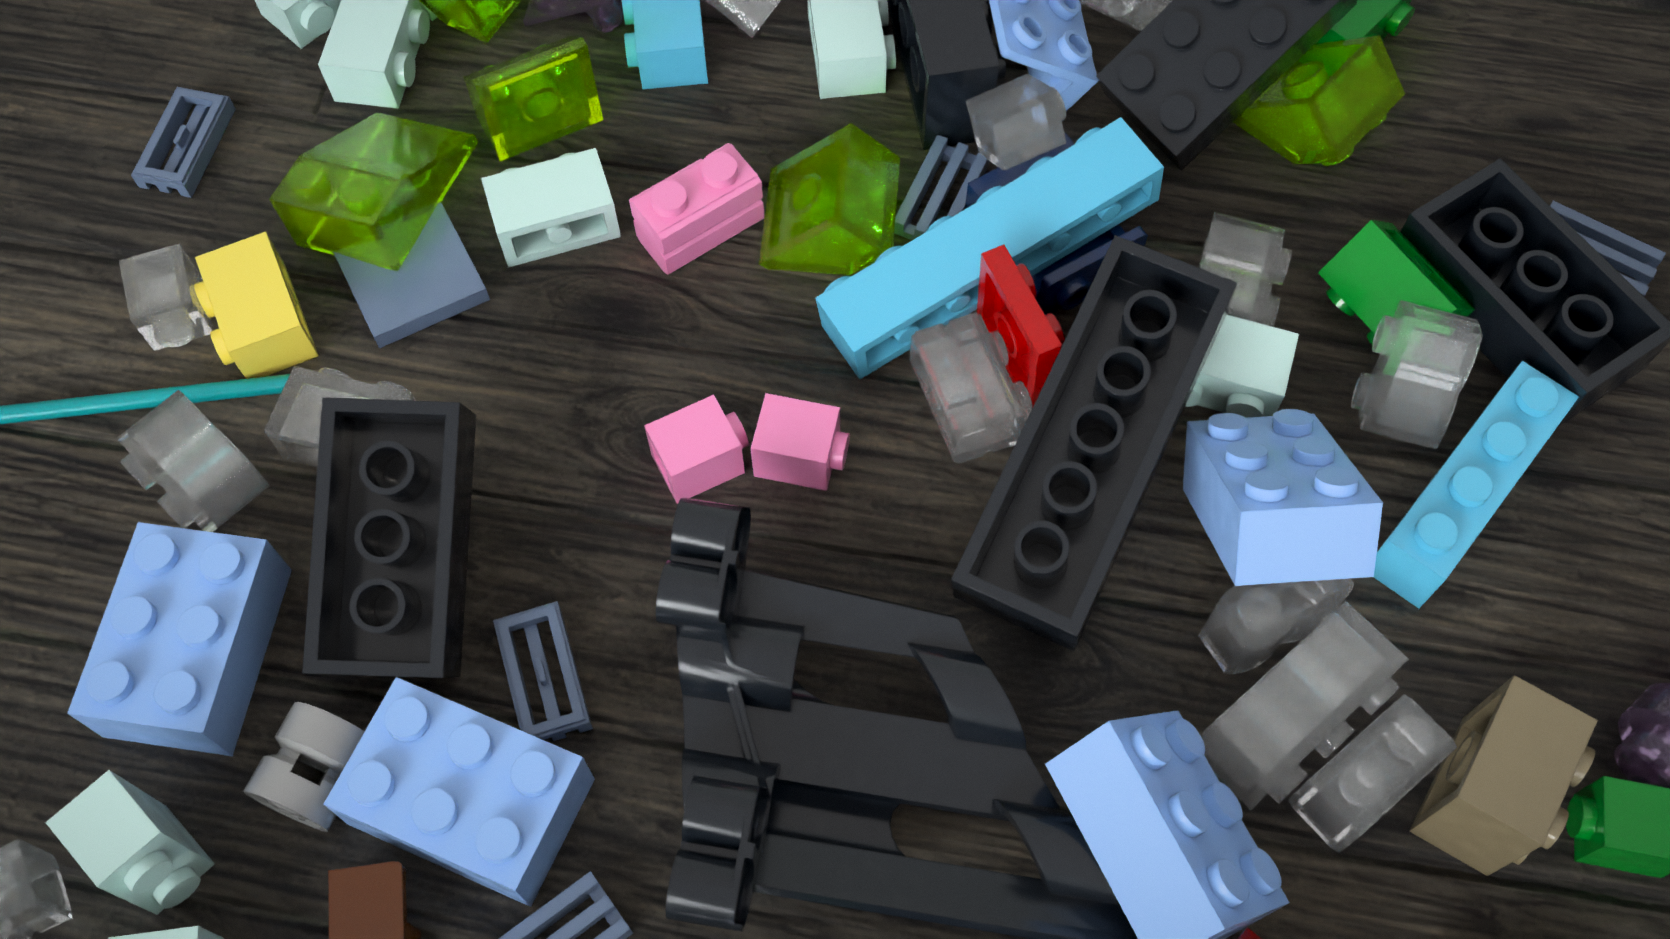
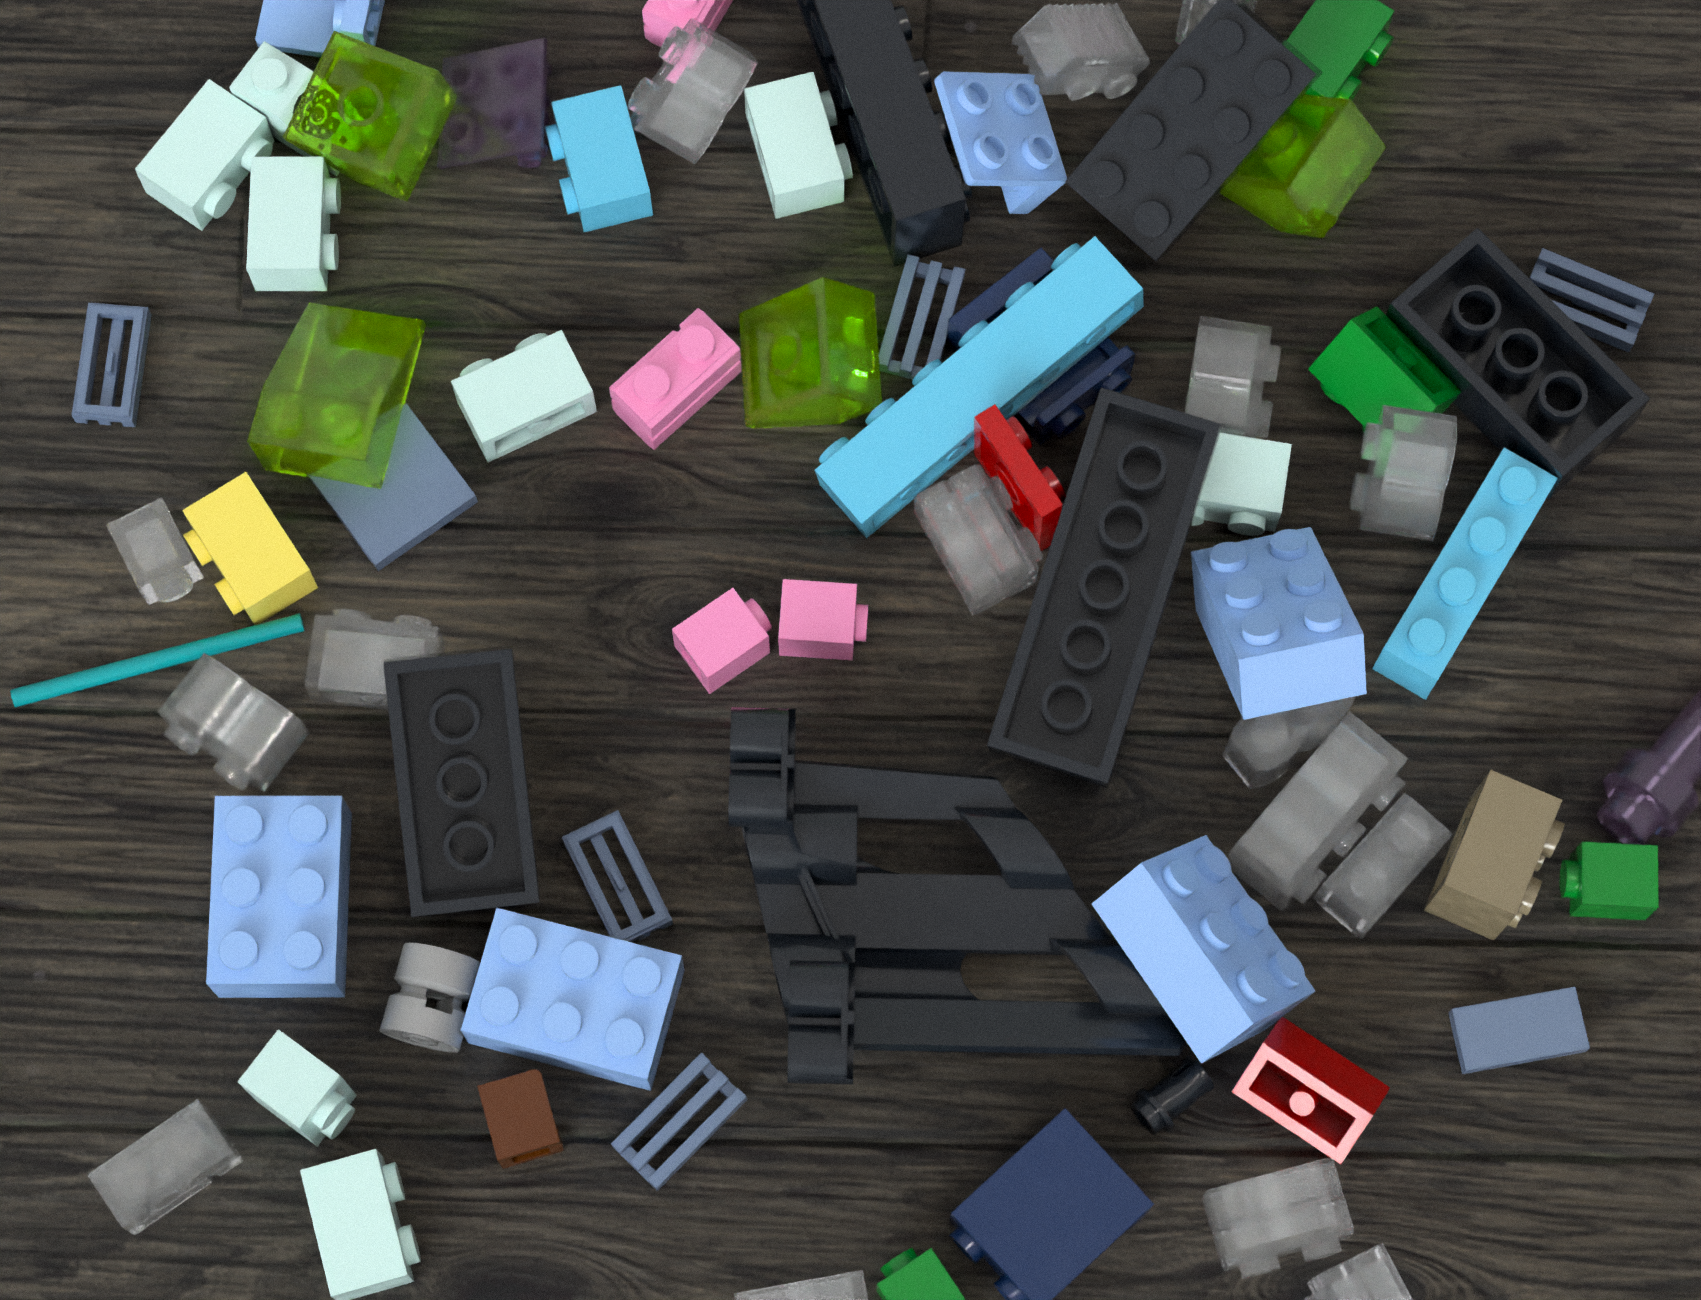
camera: 10 degrees left, 10 degrees up
clear neon green slope [463,36,603,161] -> none
clear brick [966,74,1066,171] -> none

